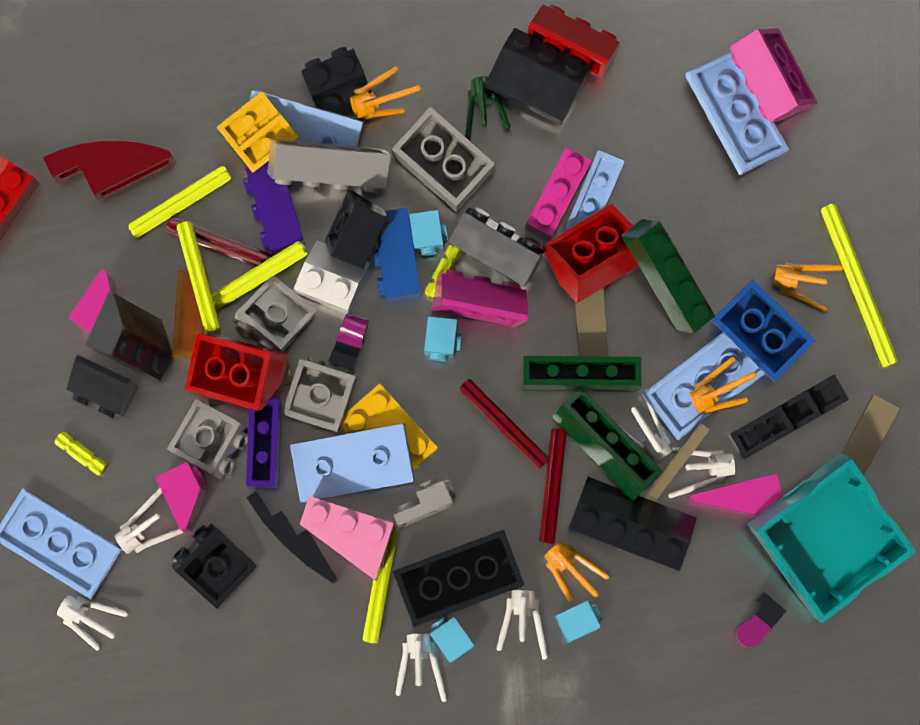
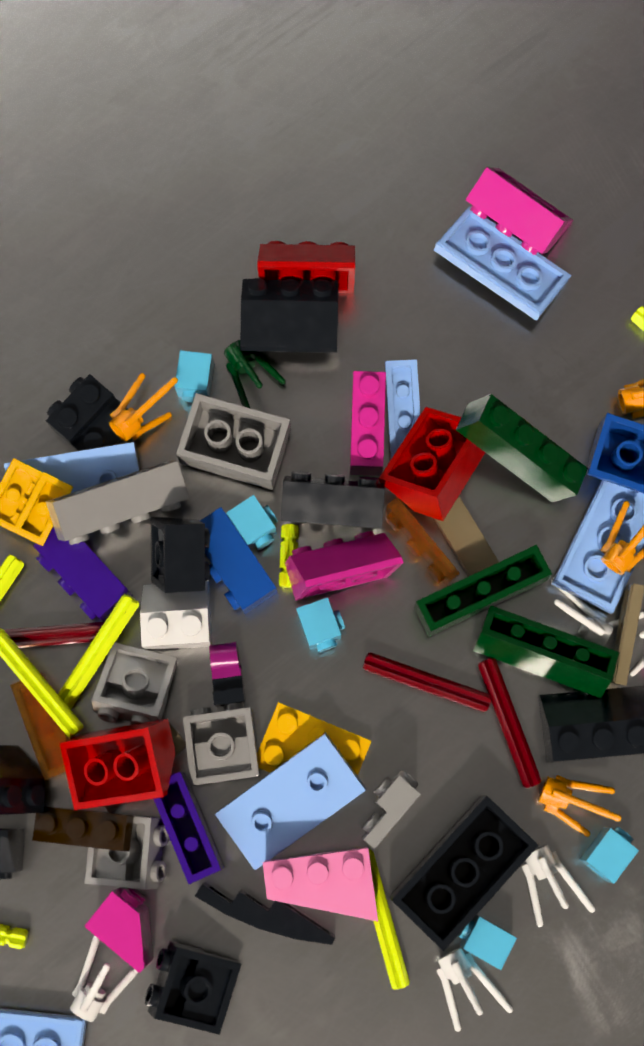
camera: 25 degrees left, 5 degrees down
none -> dark brown plate [32,806,134,851]
none -> medium azure brick [175,350,215,403]
none -> clear orange plate [385,497,460,586]

